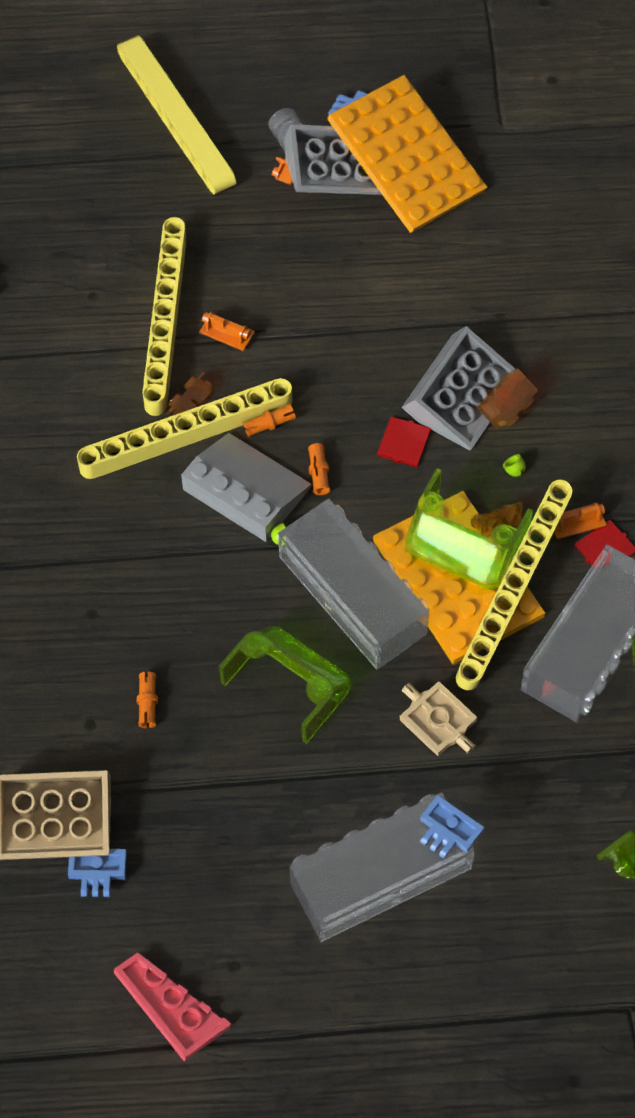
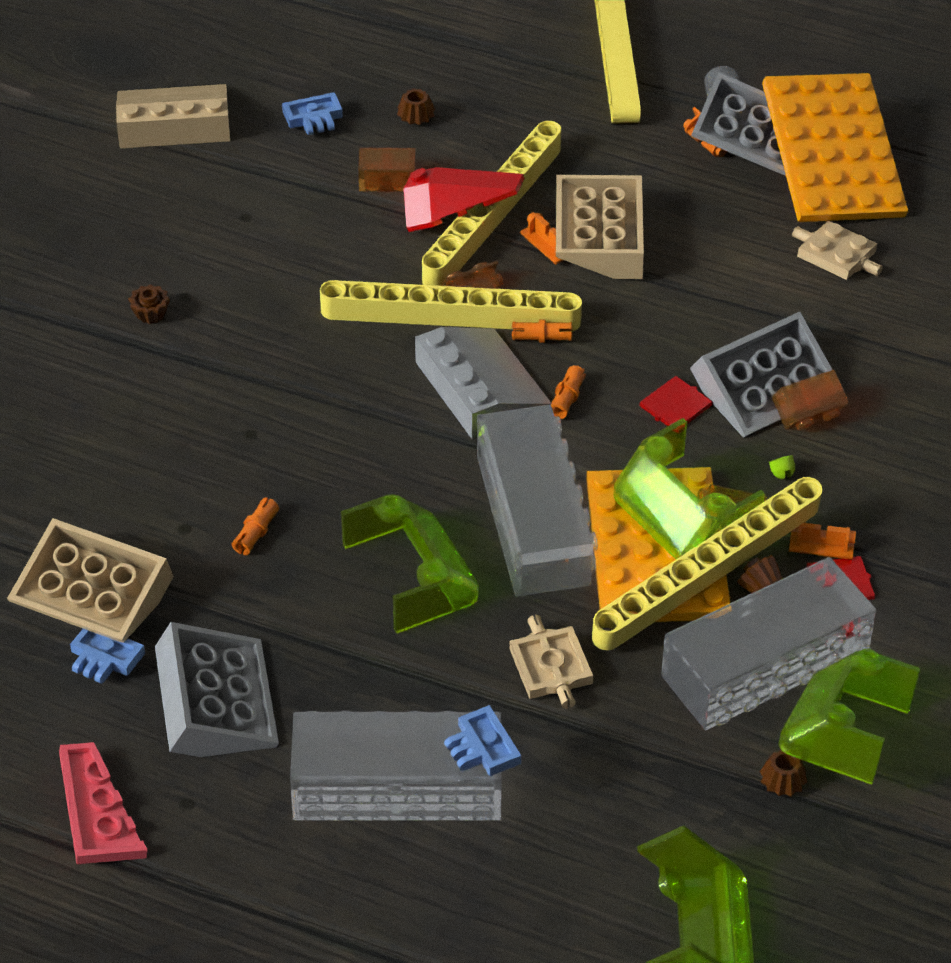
camera: 25 degrees right, 15 degrees down
none -> light grey slope [155,622,279,757]
none -> clear orange brick [358,148,416,192]
none -> reddish brown piece [397,88,435,125]
none -> red wedge [403,167,525,232]
none -> tan slope [556,175,644,279]
none -> reddish brown piece [737,555,783,598]
none -> tan plate [792,221,883,280]

